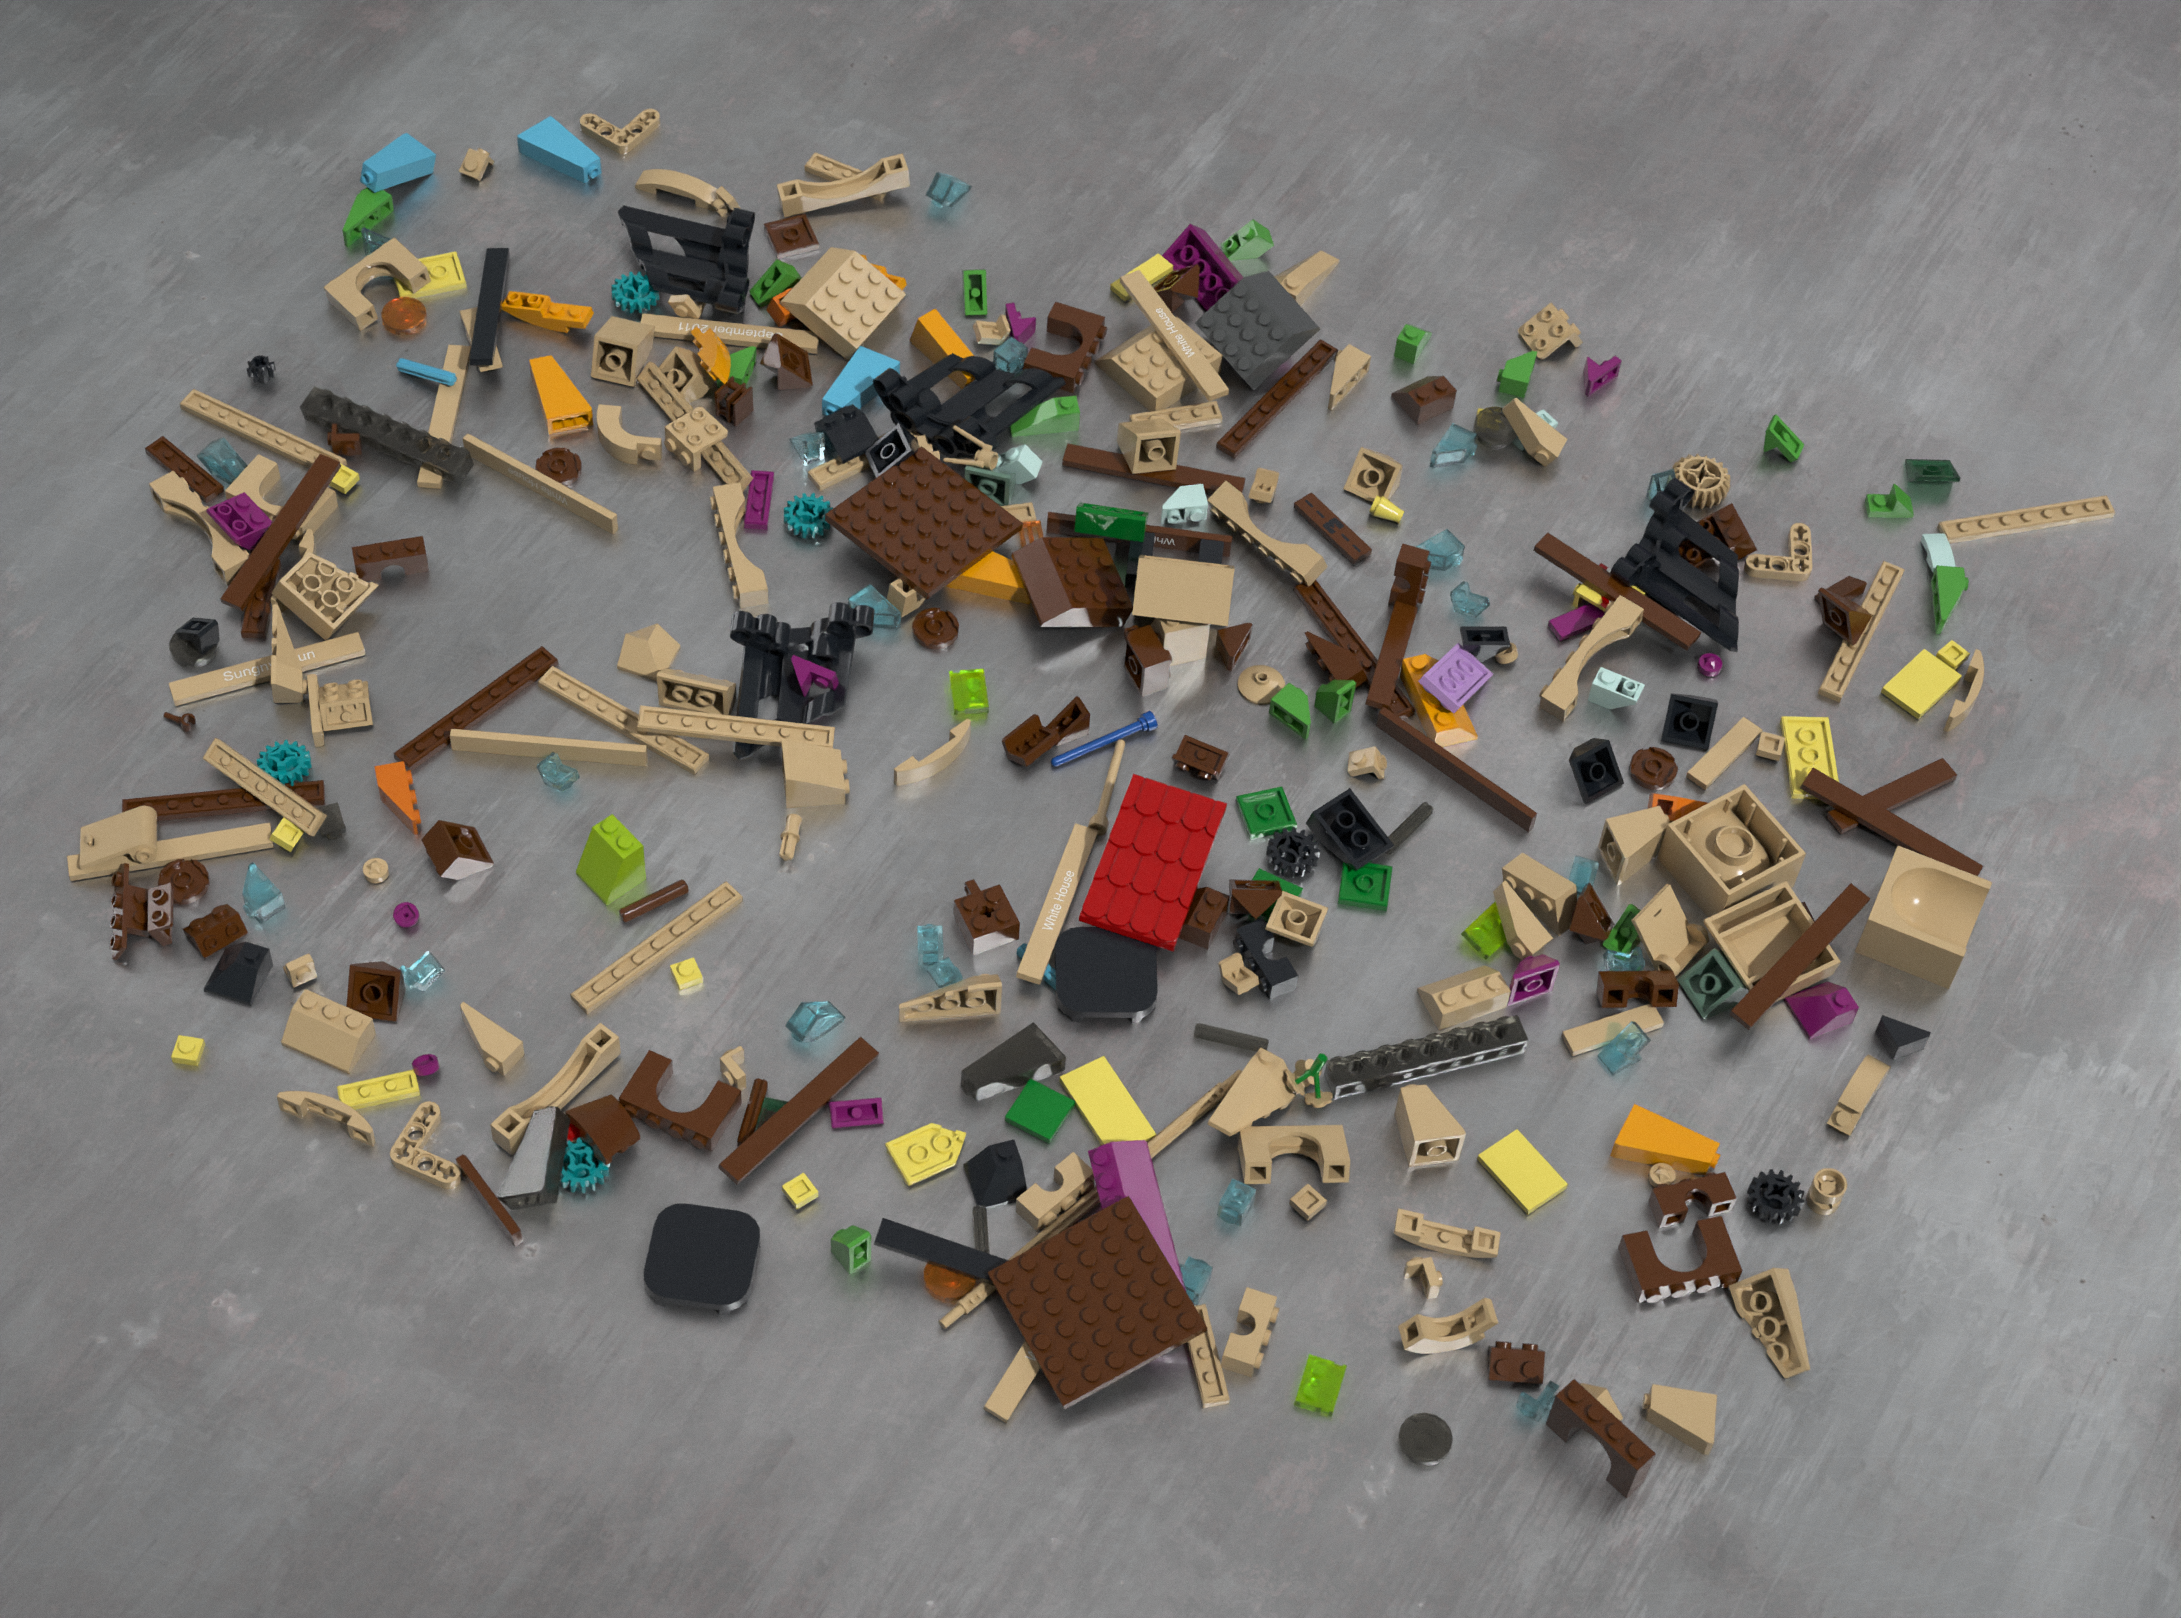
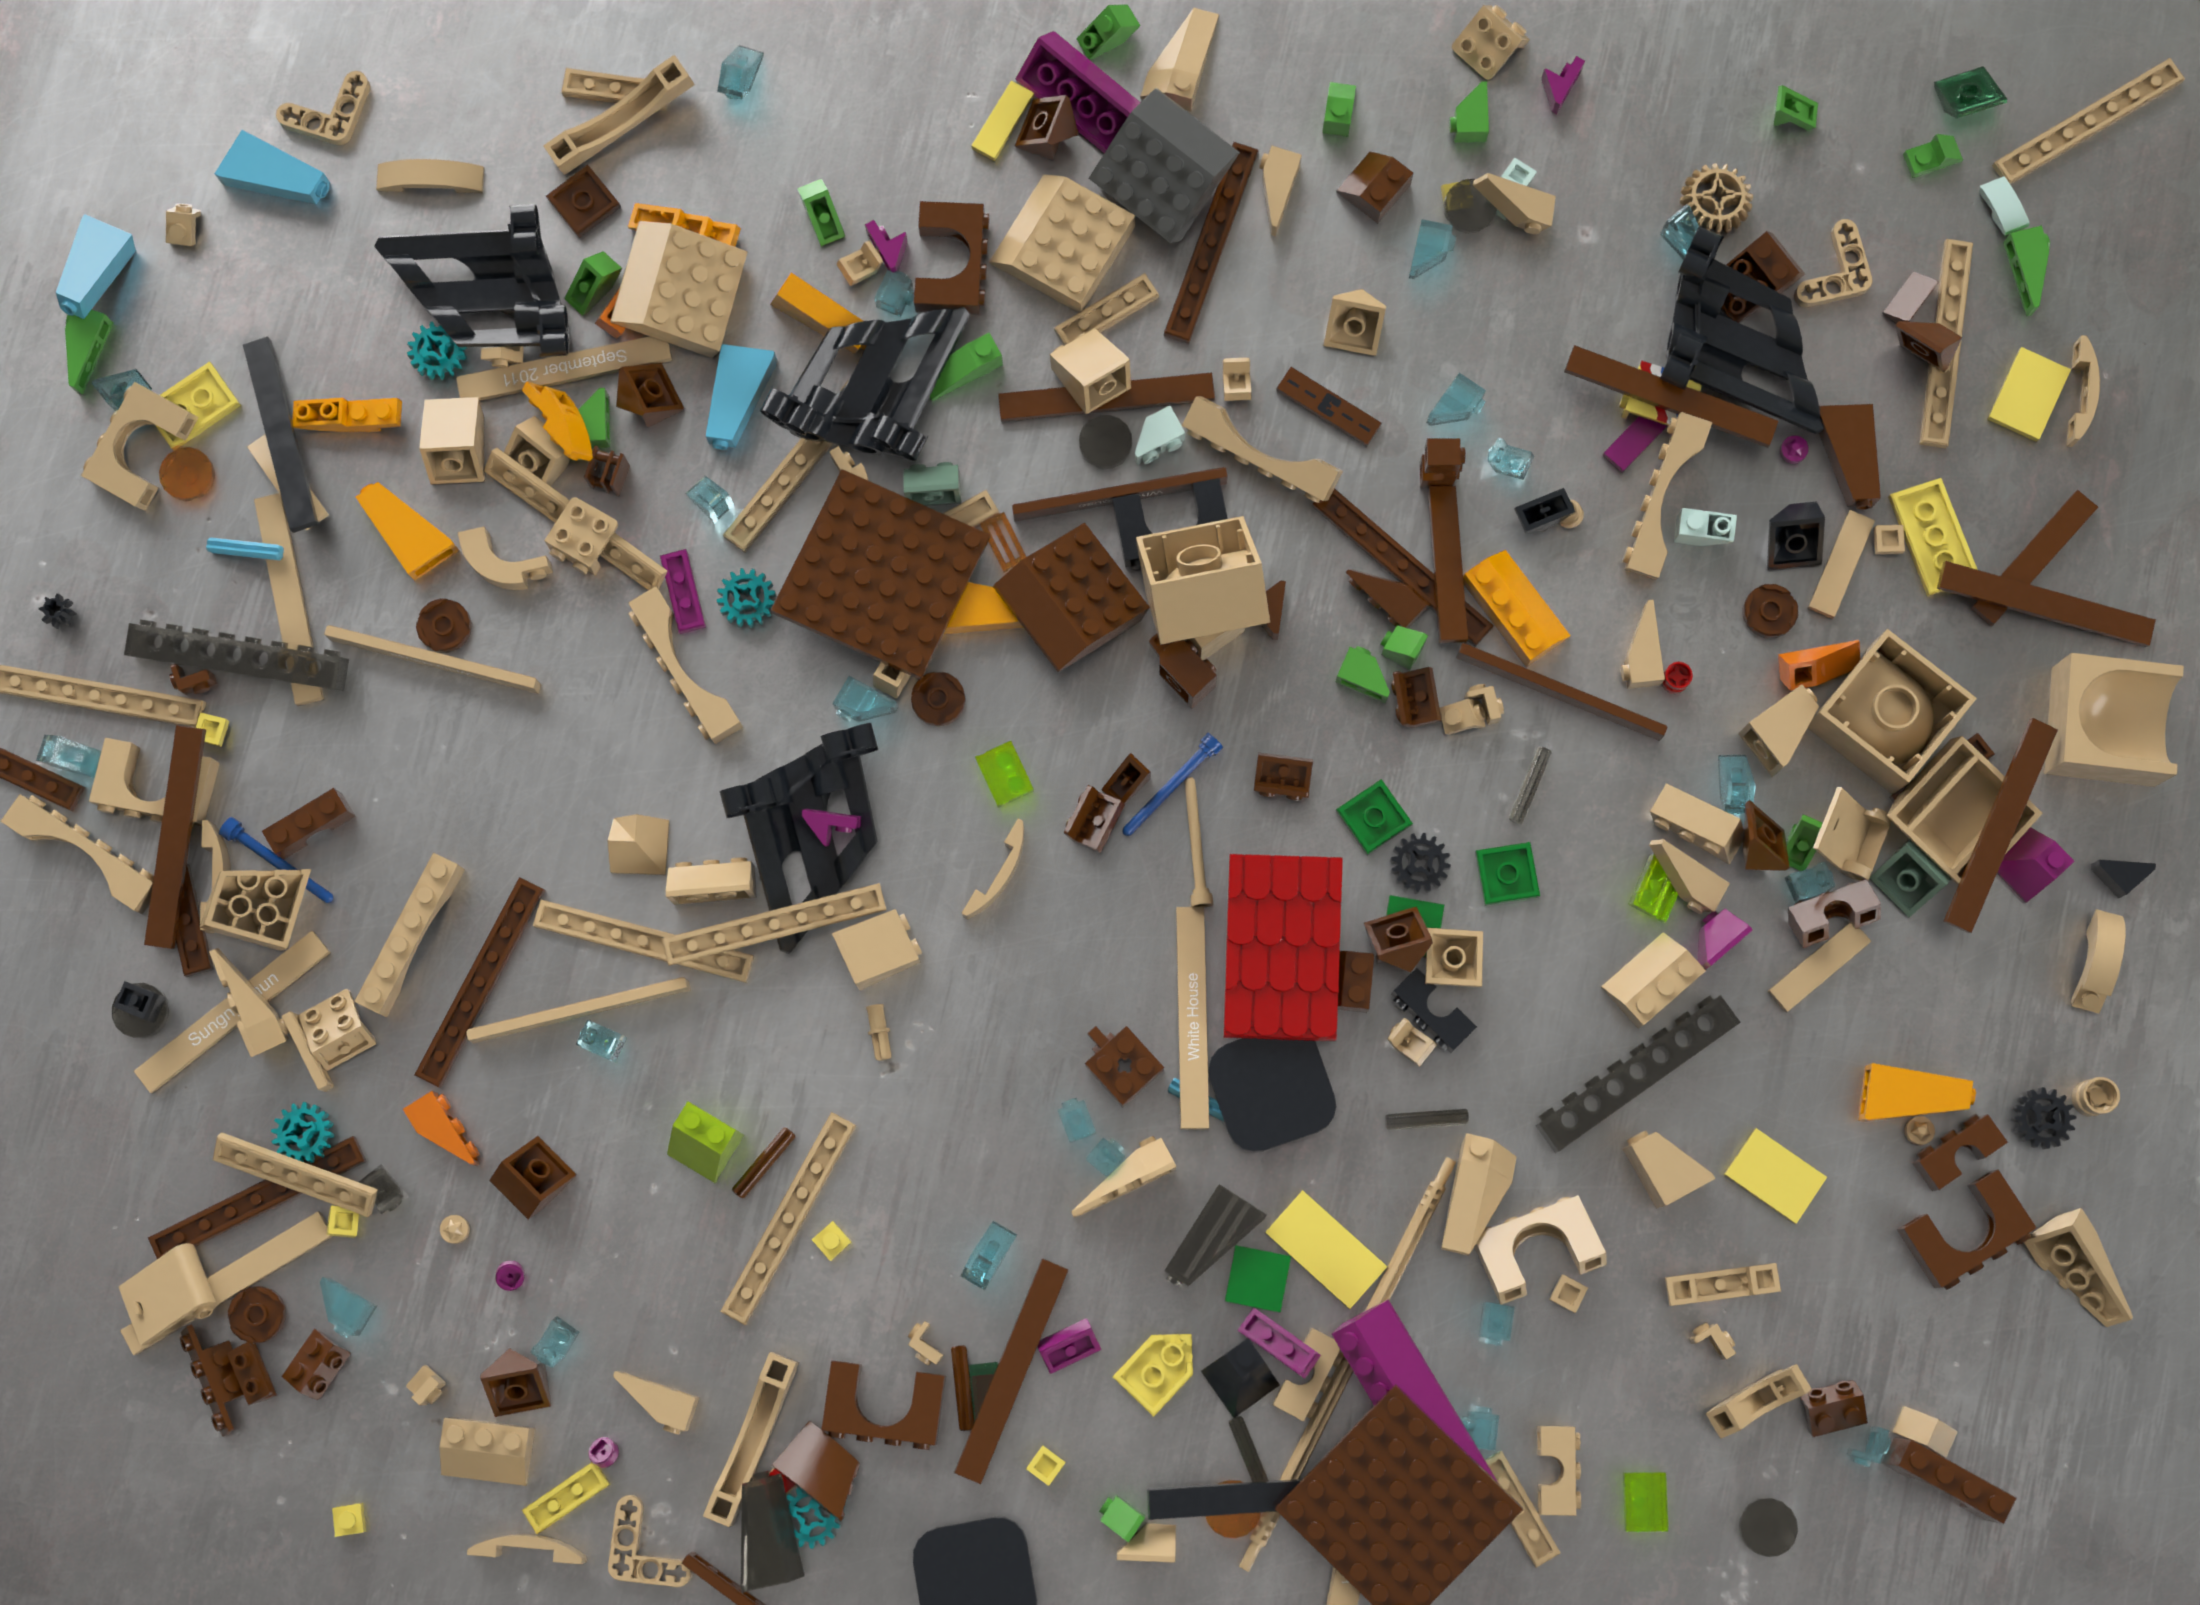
camera: 10 degrees left, 25 degrees up
reddish brown hand [163,712,196,732] -> none
black slope [204,942,273,1006] -> none
magenta slope [206,492,272,550] -> none
tan tile [712,186,741,217] -> none
black slope [814,404,879,464] -> none
black slope [864,423,920,478] -> none
tan plant [943,426,998,470] -> none
light aqua slope [994,444,1043,485] -> none
green slope [1074,502,1149,542] -> none
tan tile [1120,270,1229,402] -> none
tan dish [1238,665,1285,705] -> none
tan plant [1285,1053,1333,1108] -> none
black slope [1306,788,1394,872] -> none
light yellow cone [1369,496,1405,523] -> none
lavender plate [1418,643,1493,713] -> none
black slope [1569,738,1624,804] -> none
clear light blue slope [1597,1021,1651,1075] -> none
tan slope [1642,1384,1717,1455] -> none
light yellow plate [1936,640,1970,670] -> none
none -> blue piece [219,817,334,903]
none -> tan arch [354,852,465,1017]
none -> clear smoke tile [1079,415,1132,469]
none -> tan slope [1117,1523,1176,1562]
none -> magenta tile [1237,1308,1321,1379]
none -> reddish brown bracket [1391,667,1442,728]
none -> tan bracket [1464,684,1504,725]
none -> tan slope [1621,600,1665,689]
none -> red wheel [1661,662,1693,694]
none -> reddish brown slope [1819,404,1881,510]

